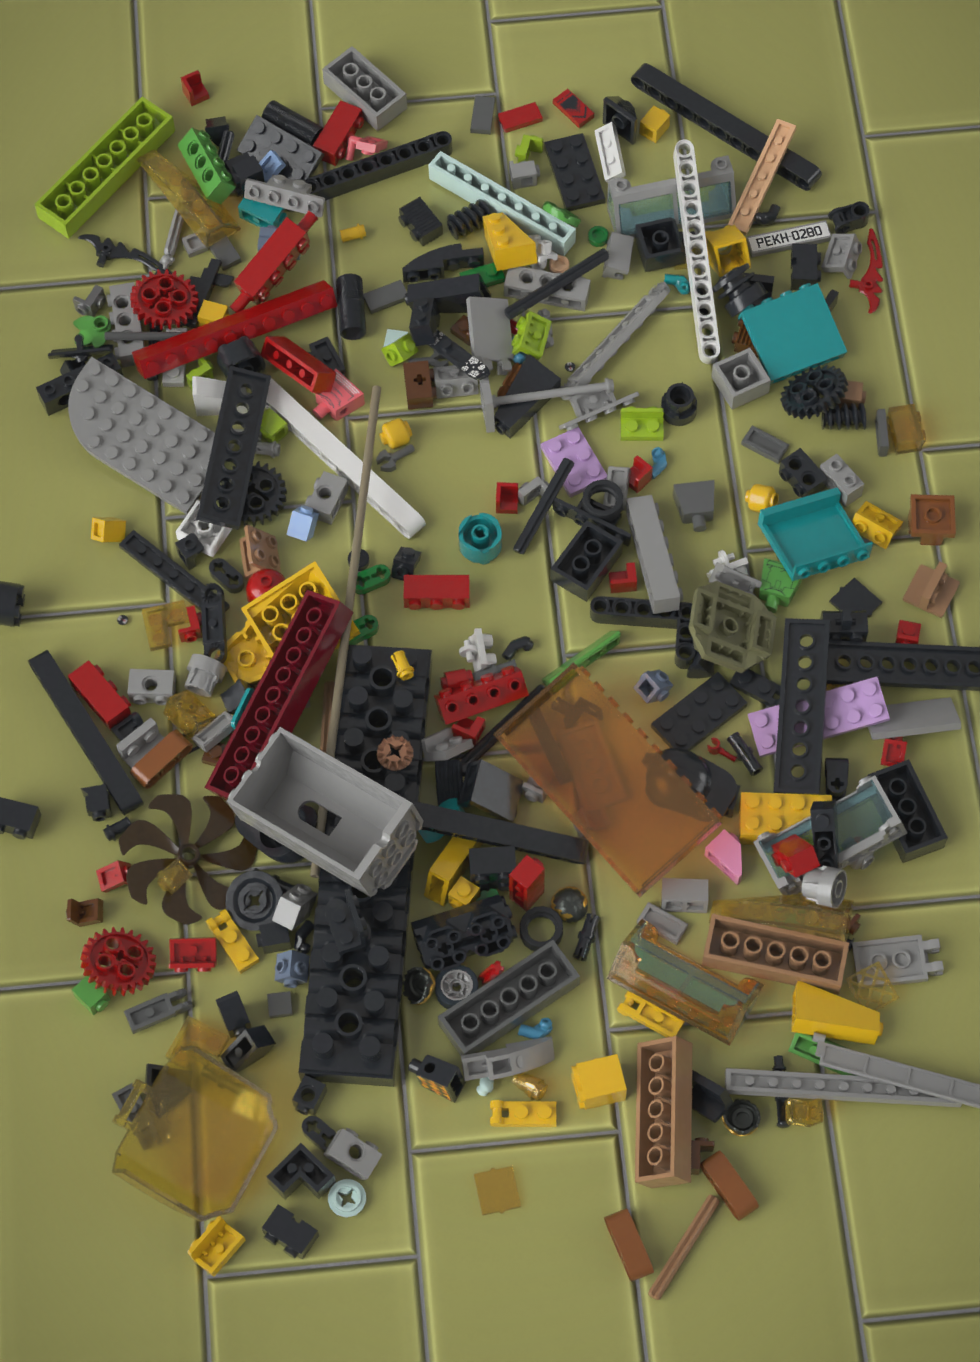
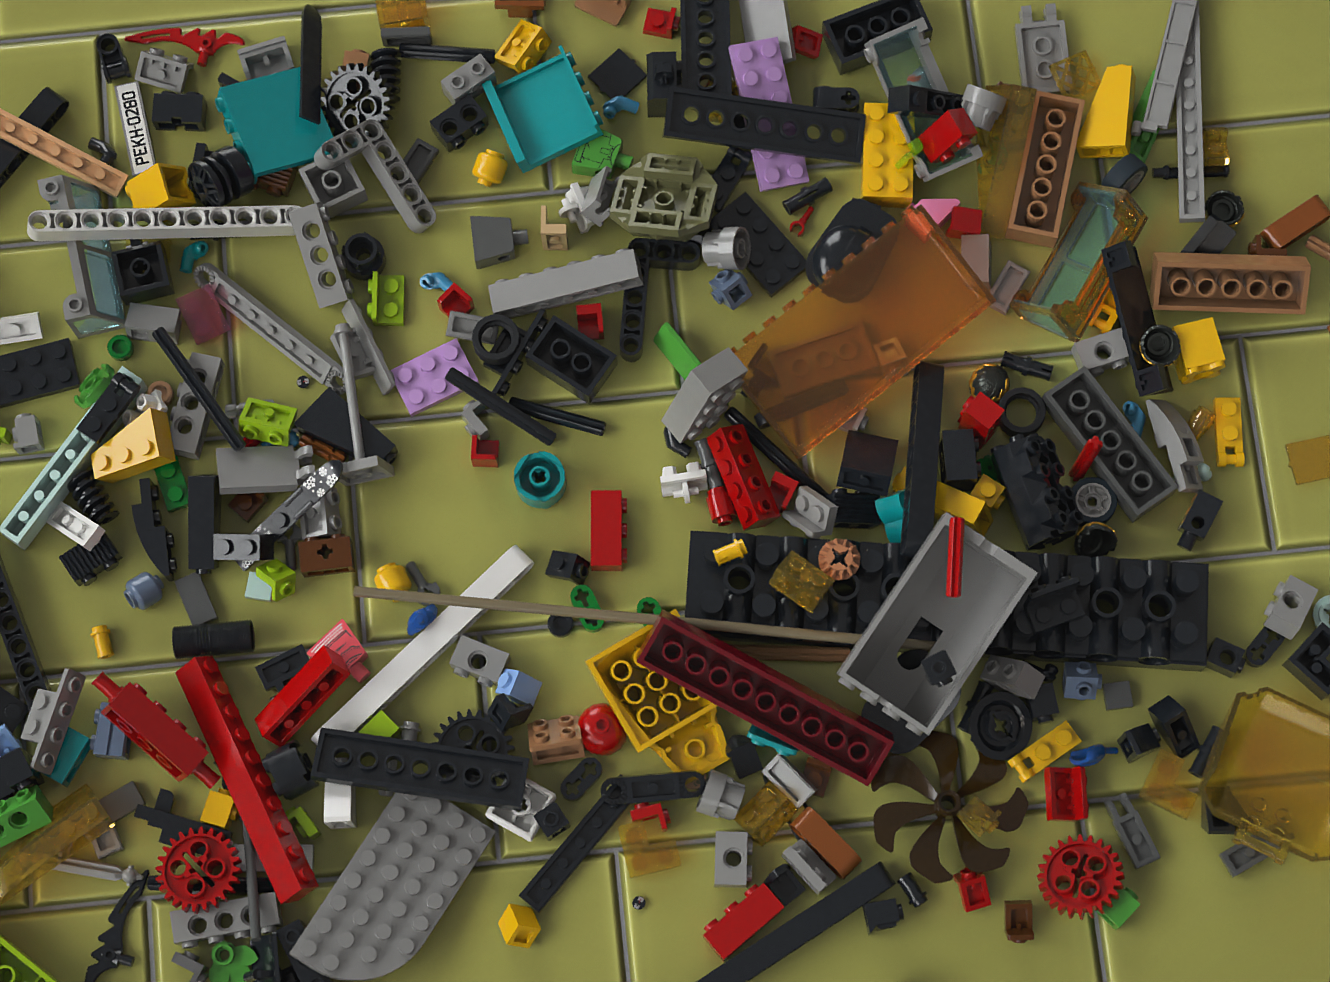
camera: 90 degrees left, 10 degrees up
none -> white plate [46,501,106,551]
none -> black plate [76,372,141,445]
none -> sand blue head [124,572,164,610]
none -> clear pink plate [176,284,231,345]
none -> light grey hinge [237,36,295,80]
none -> light grey brick [288,202,354,309]
none -> black piece [299,4,322,125]
none -> light grey beam [314,119,436,234]
none -> black axle [399,43,496,64]
none -> blue piece [407,604,438,636]
none -> black panel [487,693,534,731]
none -> black axle [509,397,606,436]
none -> tan panel [541,205,568,250]
none -> dark azure arm [603,96,640,119]
none -> light grey brick [661,347,748,443]
none -> light grey piece [702,227,751,270]
none -> clear yellow bracket [769,550,835,613]
none -> clear neon green hand [895,138,923,169]
none -> black bracket [921,650,957,688]
none -> red panel [945,206,982,239]
none -> red axle [946,517,965,598]
none -> blue piece [1069,744,1118,767]
none -> light grey brick [1071,328,1129,377]
none -> black wheel [1101,154,1148,202]
none -> black bracket [1101,240,1173,397]
none -> pearl dark grey hair [1139,325,1181,367]

